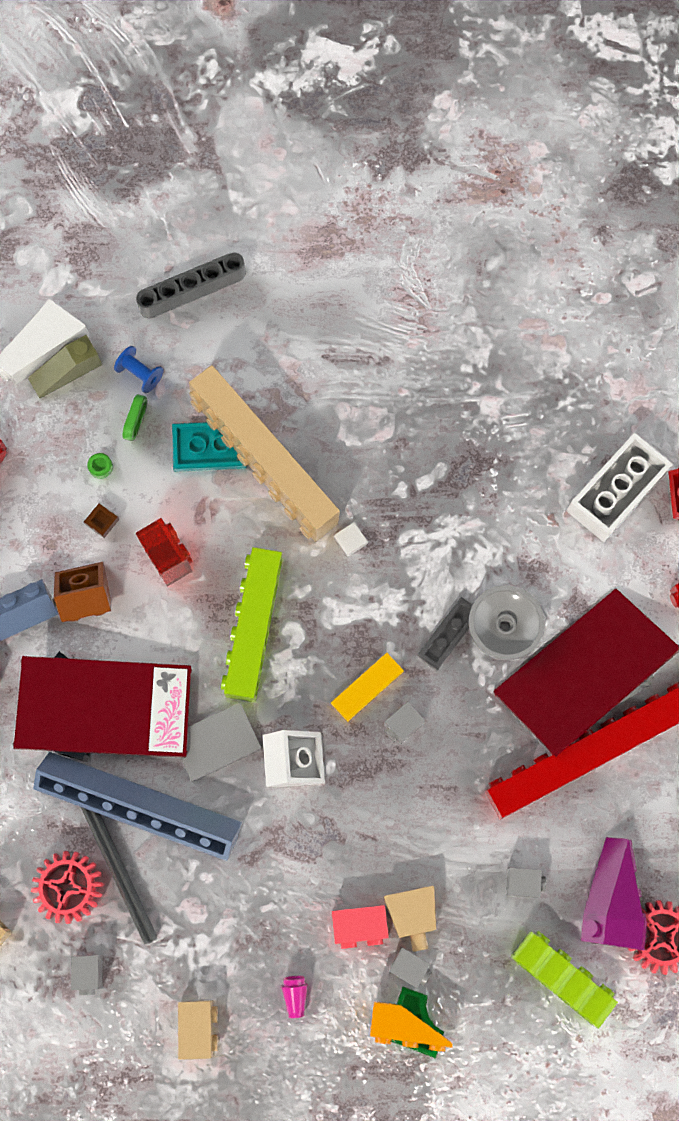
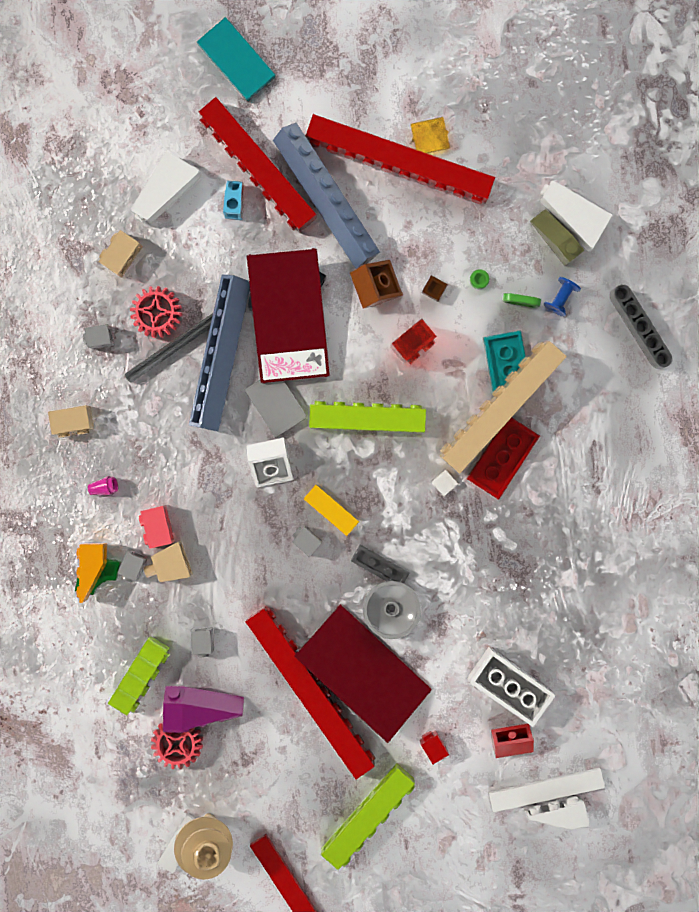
camera: 80 degrees right, 15 degrees up
none -> red tile [466,417,540,500]

